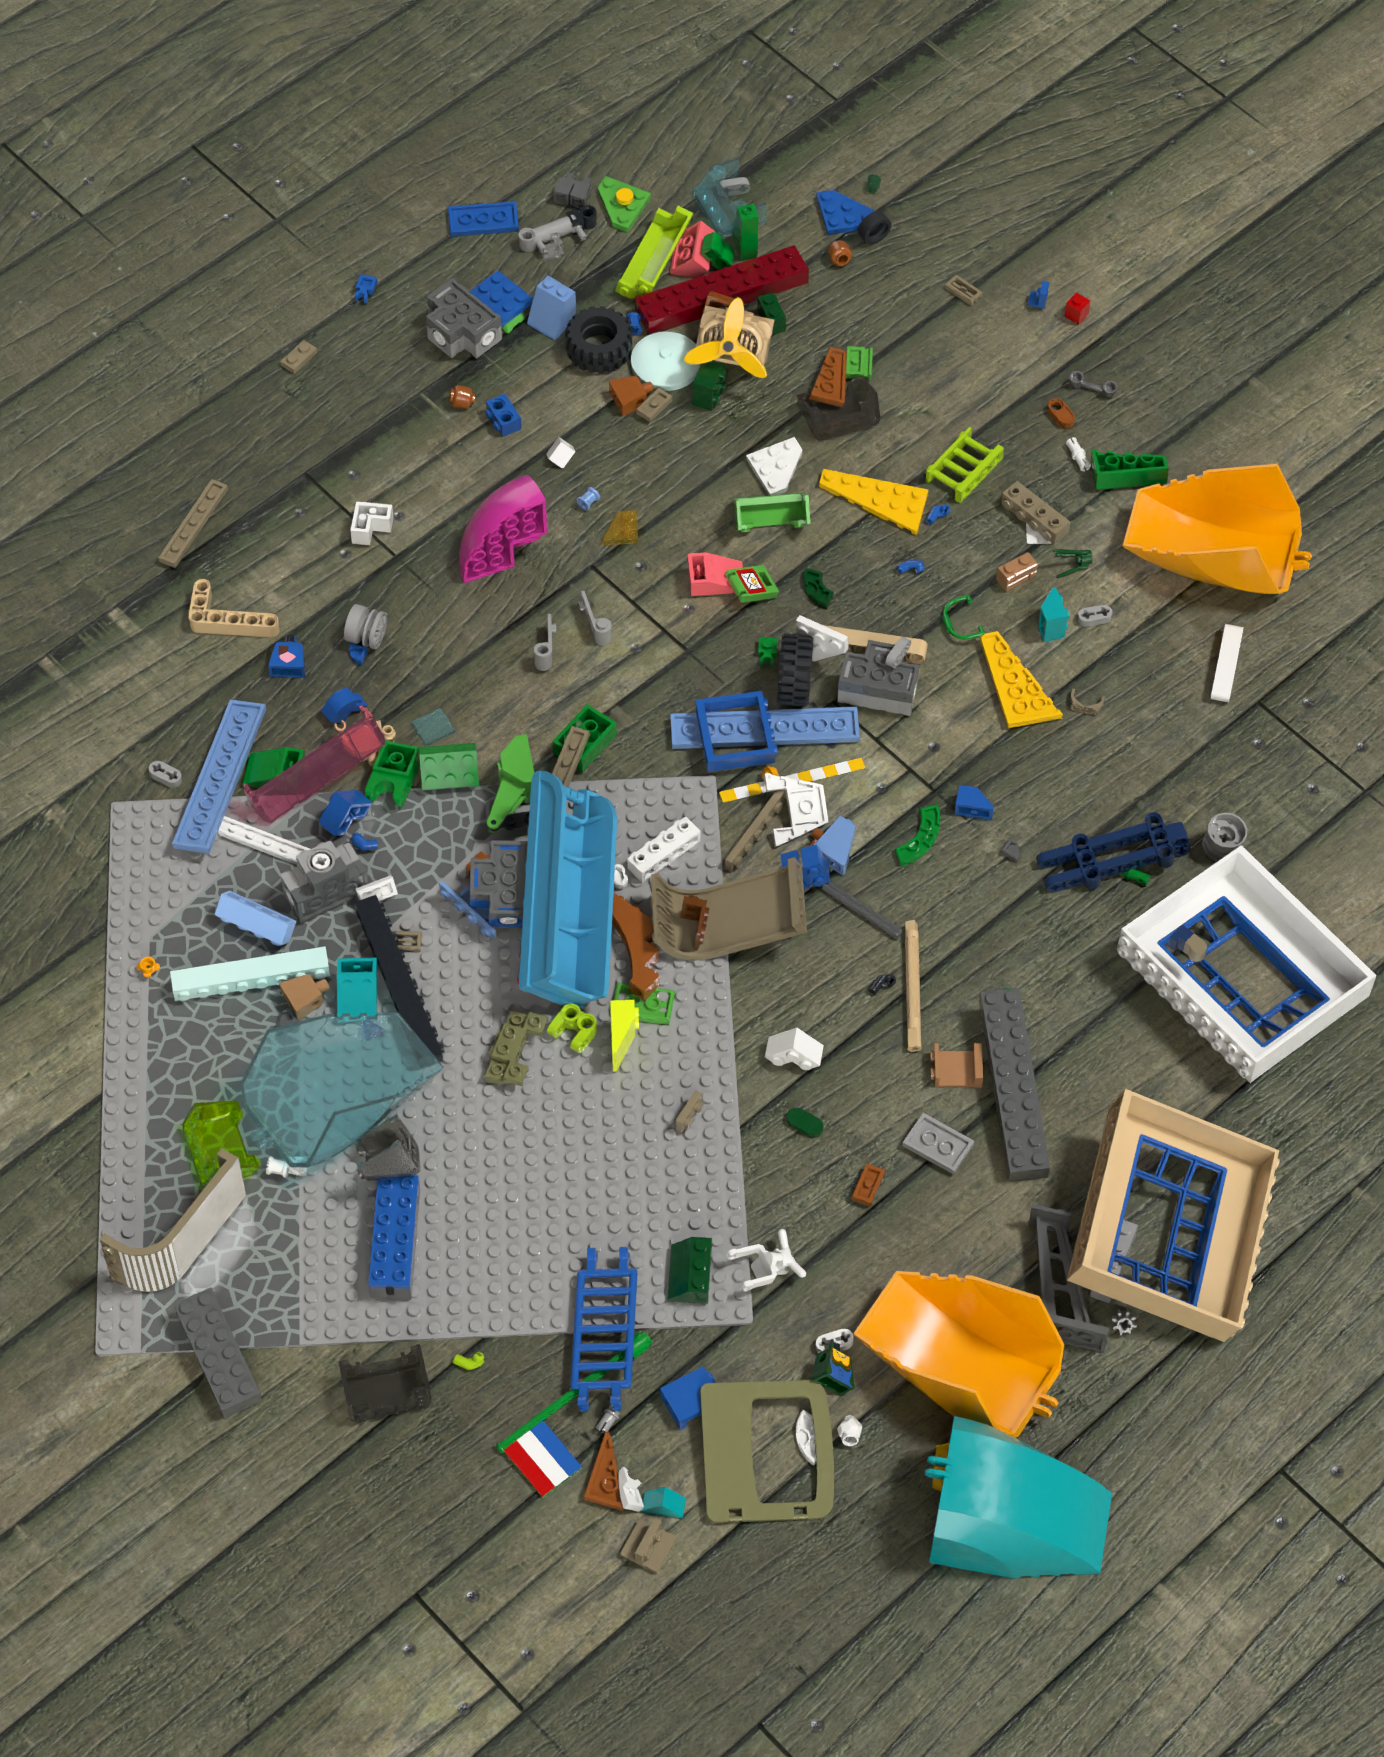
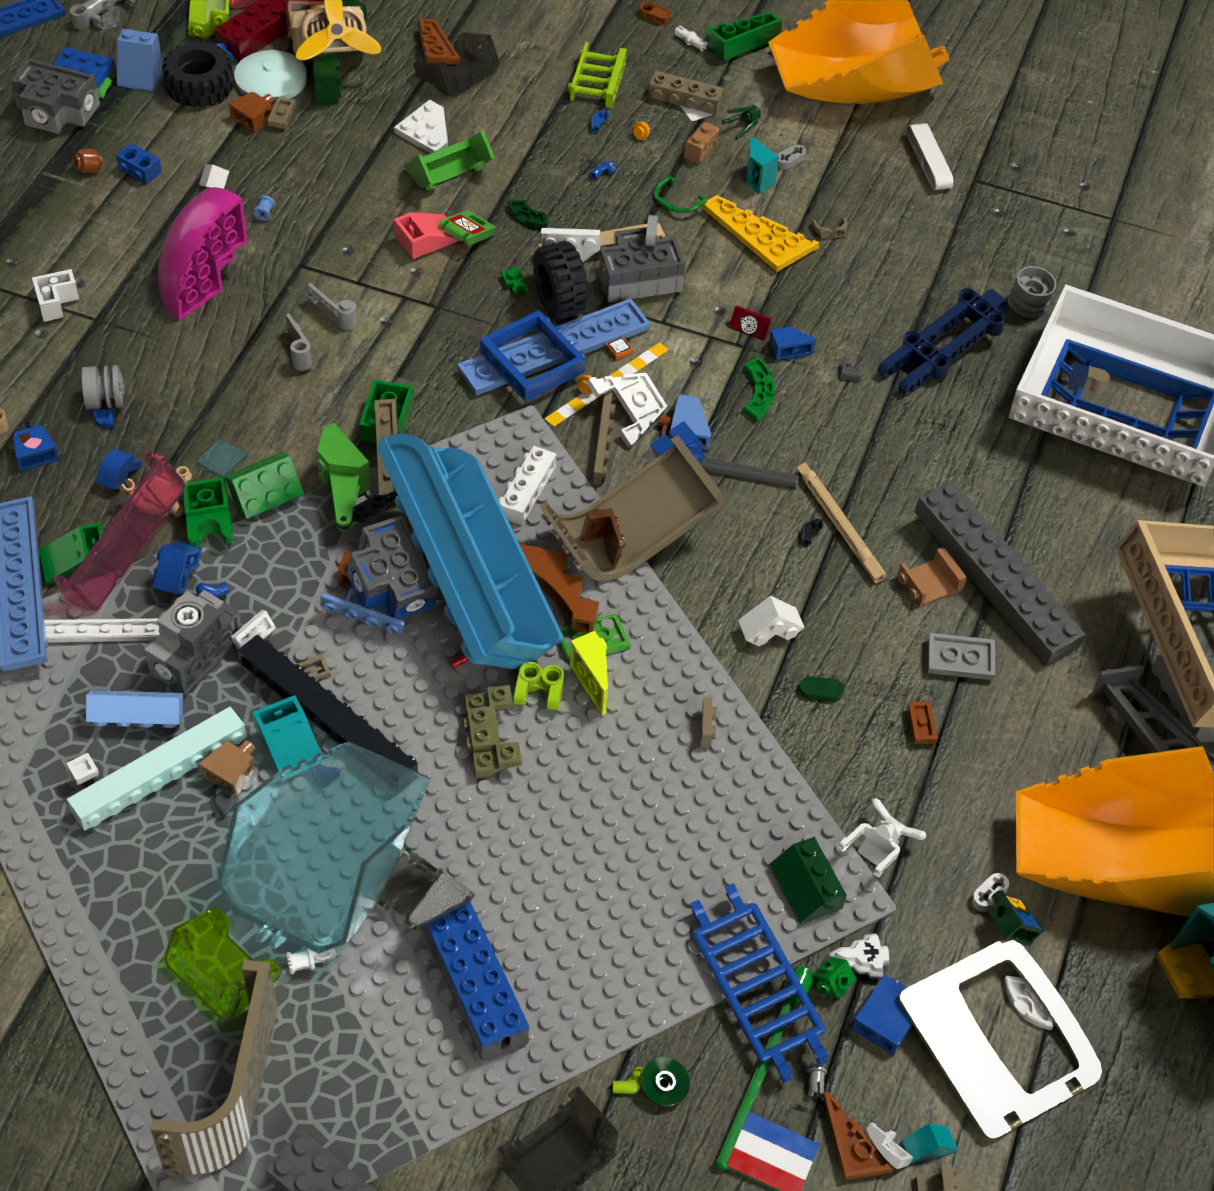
camera: 30 degrees left, 5 degrees down
light orange plate [136,956,160,978] -> none
clear yellow wing [603,510,638,545] -> none
yellow wing [819,469,928,536] -> none
white rock [837,1415,862,1446] -> none
bright green plate [846,346,873,379] -> none
green pin [1120,869,1151,887] -> none
none -> white panel [66,753,101,785]
none -> tile [605,337,633,360]
none -> light orange plate [632,122,650,140]
none -> dark green dish [640,1056,690,1106]
none -> dark red slope [729,305,772,341]
none -> green brick [812,956,857,998]
none -> white rock [829,934,889,979]

